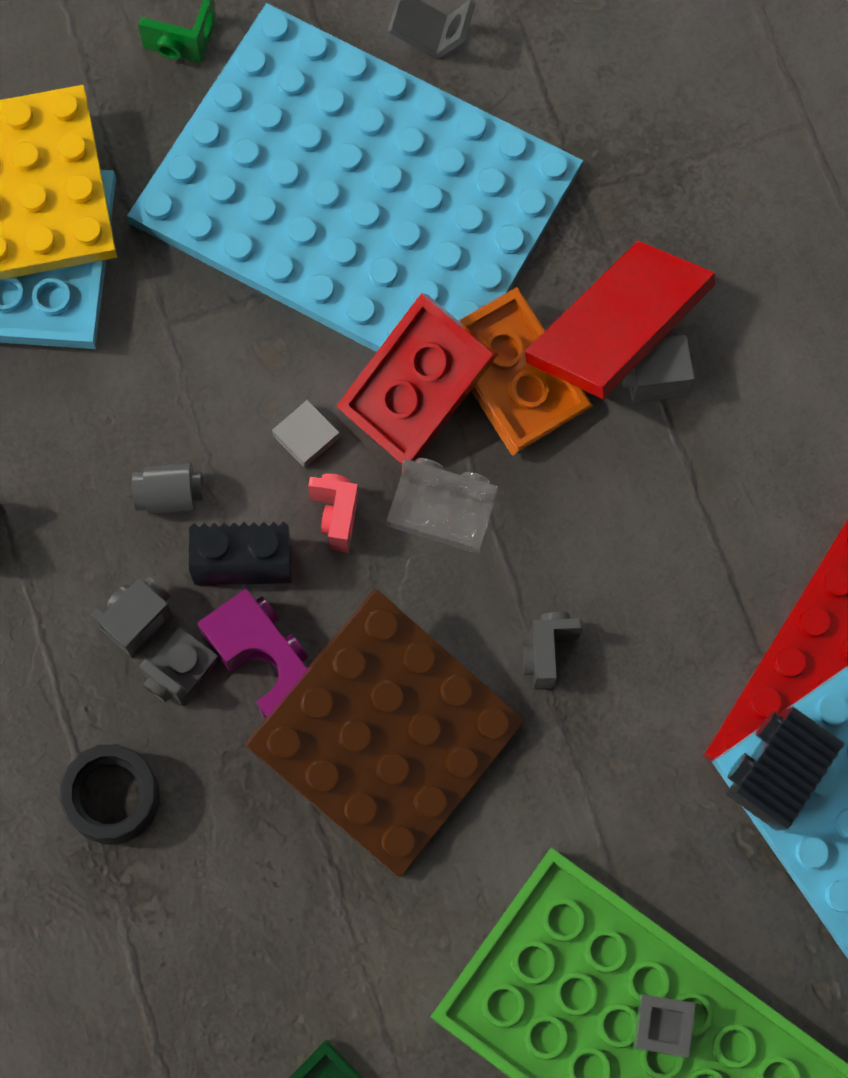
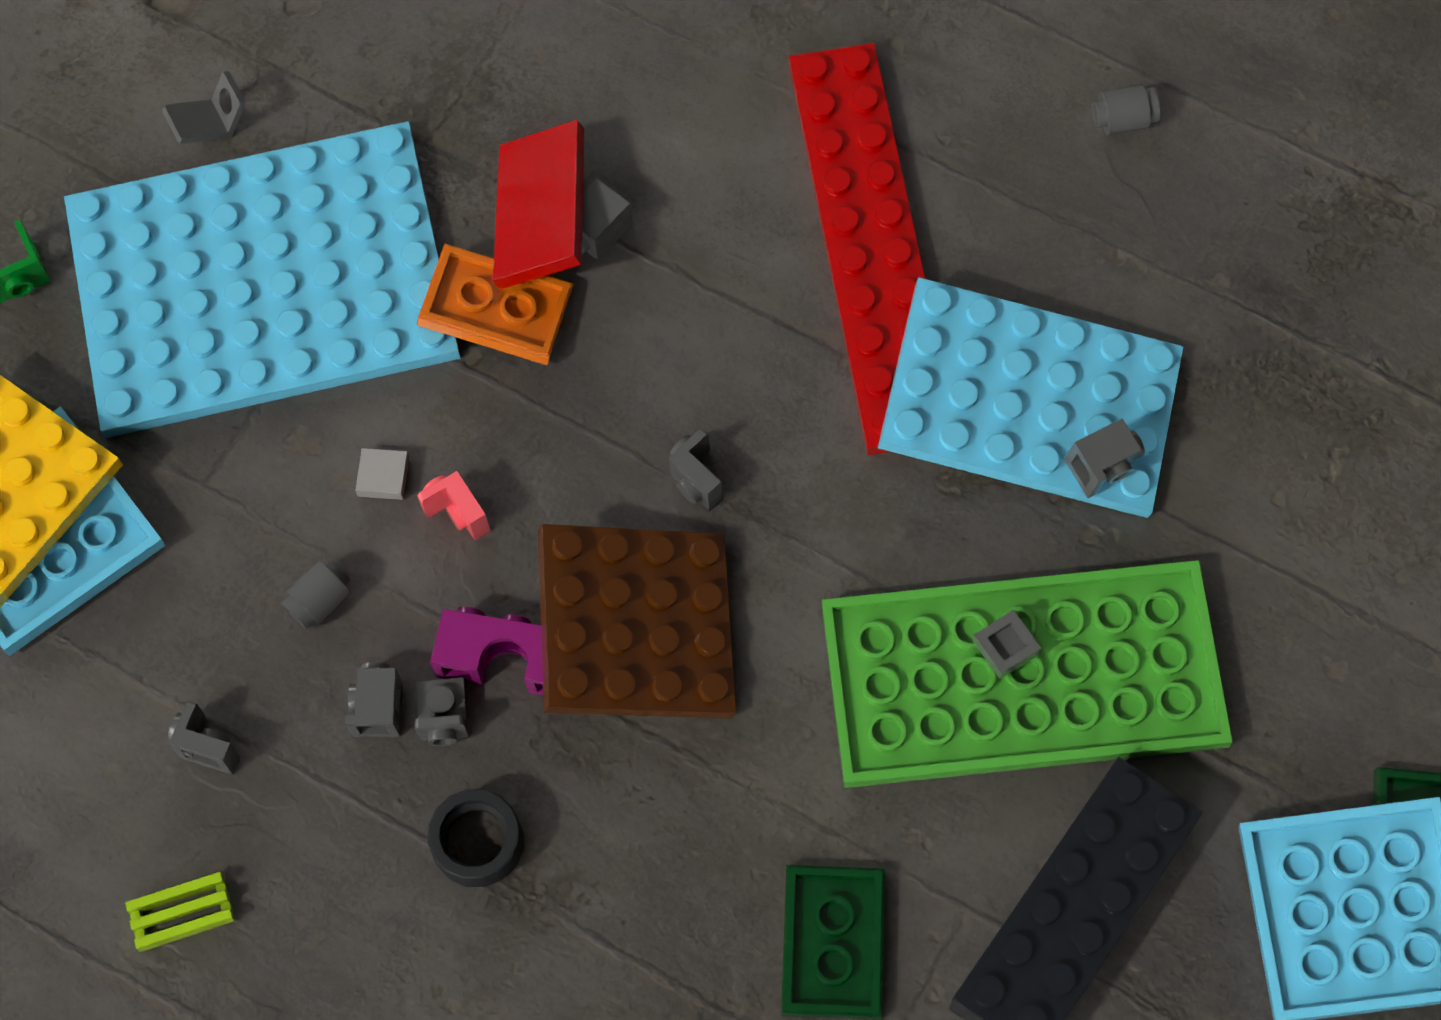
camera: 35 degrees left, 5 degrees down
black brick [189,521,292,585] -> none
red plate [336,293,498,467] -> none
clear bracket [386,458,498,554] -> none
black brick [726,707,844,831] -> none

